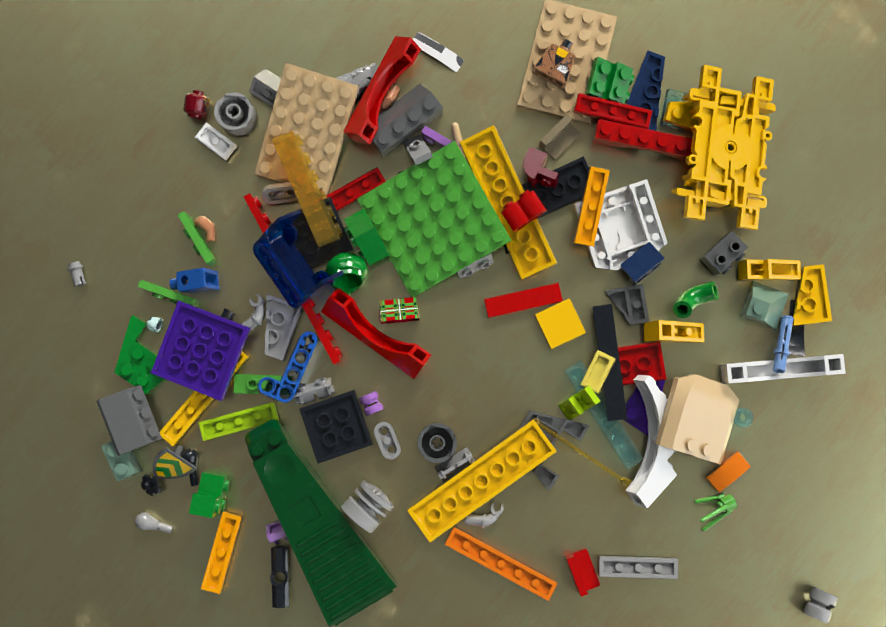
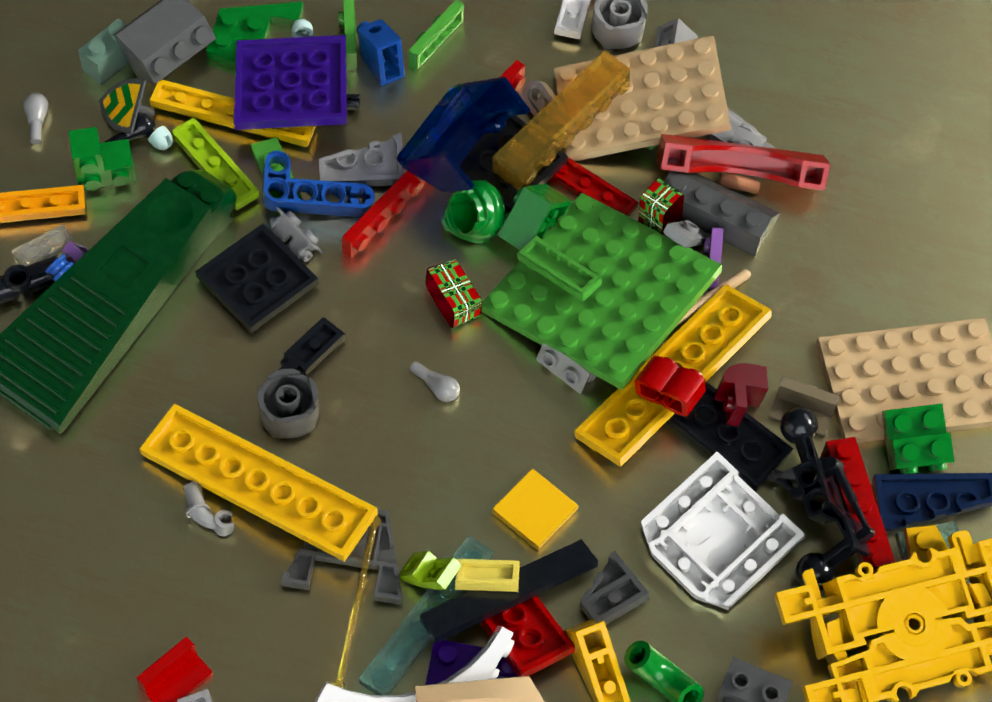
camera: 60 degrees right, 25 degrees down
black plant [141,474,162,496] -> none
nougat arm [194,216,215,242] -> none
light grey piece [242,294,265,332] -> none
red arch [321,288,431,379] -> none
light grey wheel [341,480,394,533] -> none
medium lavender wheel [359,391,384,416] -> none
light grey plate [374,422,401,459] -> none
white sticker [413,32,464,72] -> none
light grey hinge [434,447,475,483] -> none
orange plate [445,526,558,601] -> none
red tile [484,283,563,318] -> none
medium nougat torso [532,39,576,89] -> none
red tile [573,93,652,129] -> none
light orange plate [574,166,610,247] -> none
dark blue panel [620,242,665,286] -> none
none -> clear plate [12,224,76,266]
none -> blue bush [45,253,74,282]
none -> light aqua hinge [148,126,173,151]
none -> black hinge [278,317,346,376]
none -> light grey piece [410,361,460,402]
none -> bright green plate [517,236,602,302]
none -> piece [638,178,684,237]
none -> black piece [769,406,875,591]

